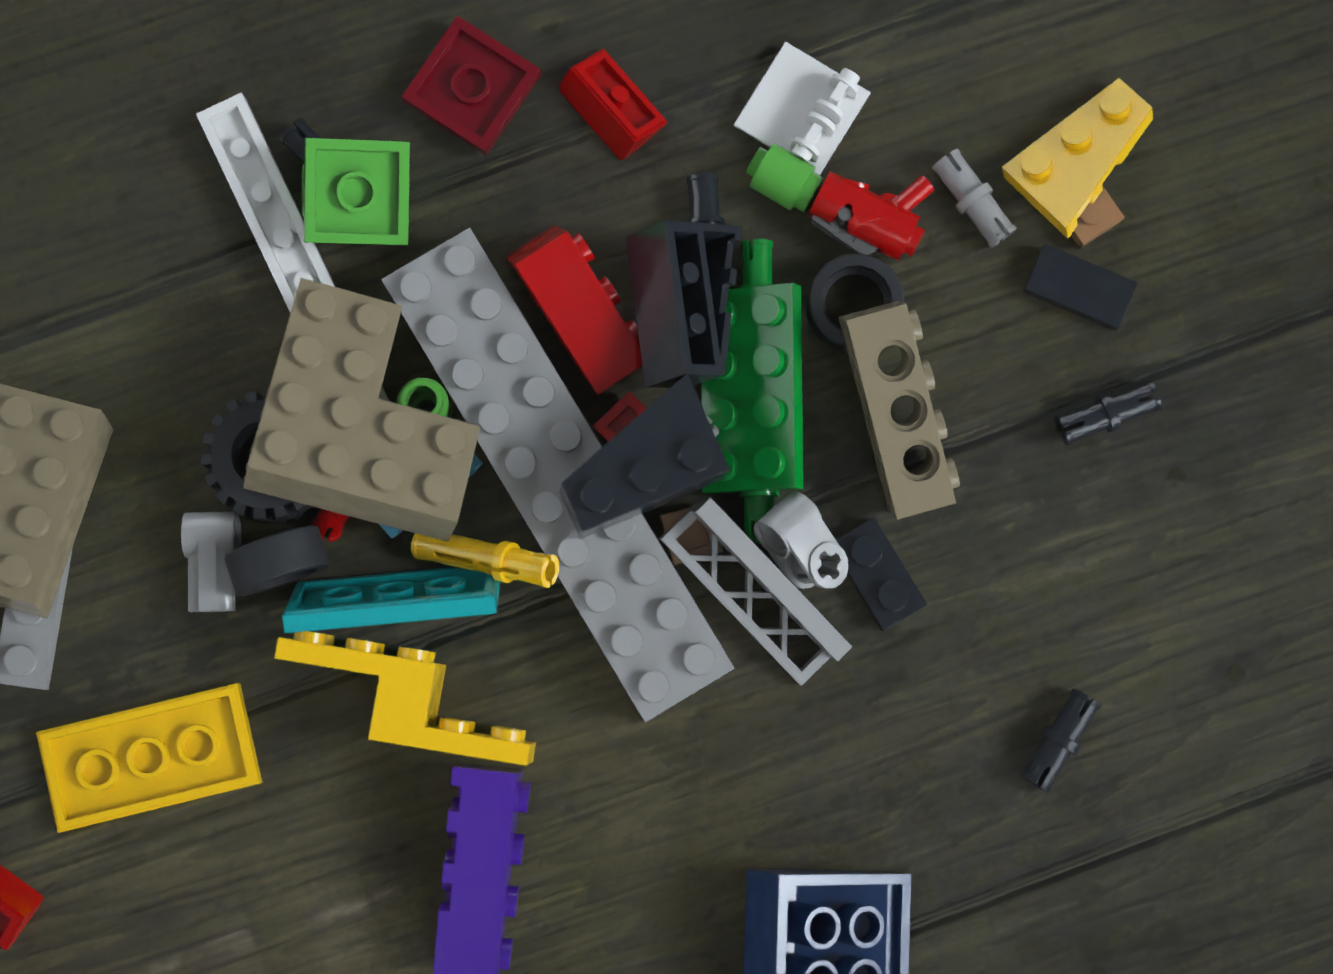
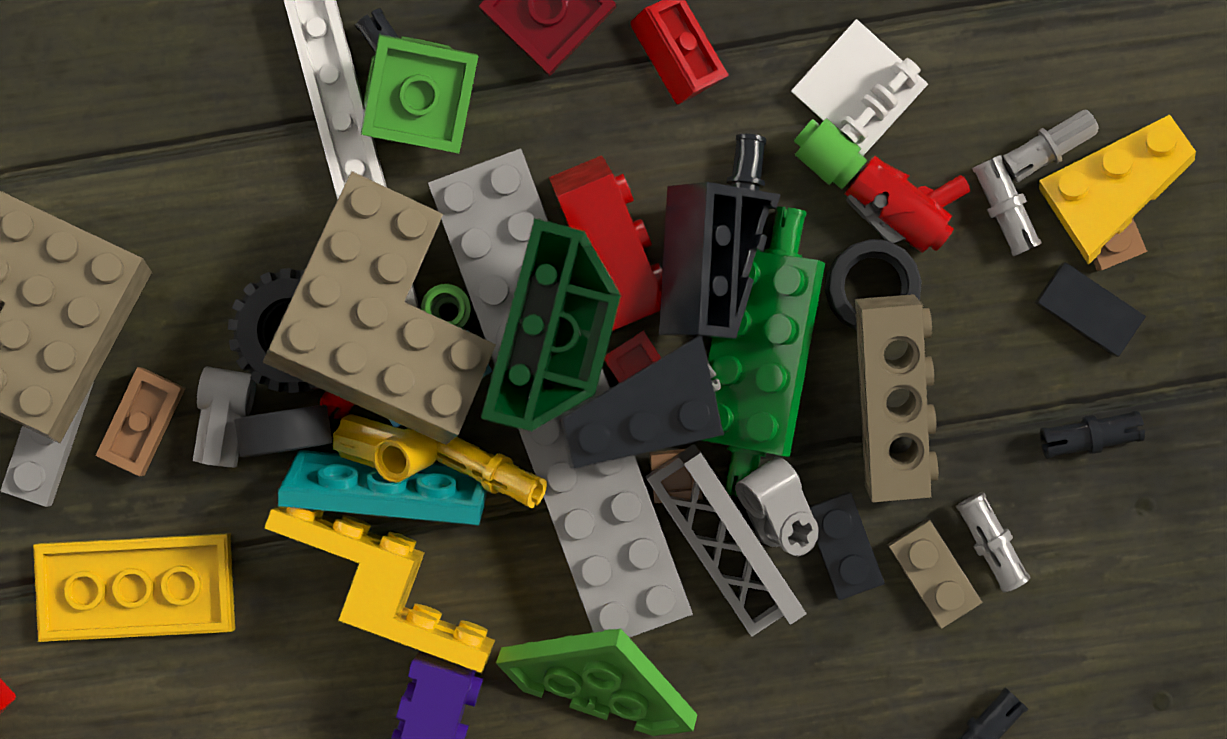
camera: 15 degrees right, 5 degrees up
none -> medium nougat plate [96,367,185,476]
none -> yellow piece [333,414,438,483]
none -> dark green wedge [481,218,621,431]
none -> bright green plate [496,628,697,736]
none -> dark tan plate [887,519,983,629]
none -> light grey pin [956,492,1031,593]
none -> light grey axle [1002,110,1099,183]

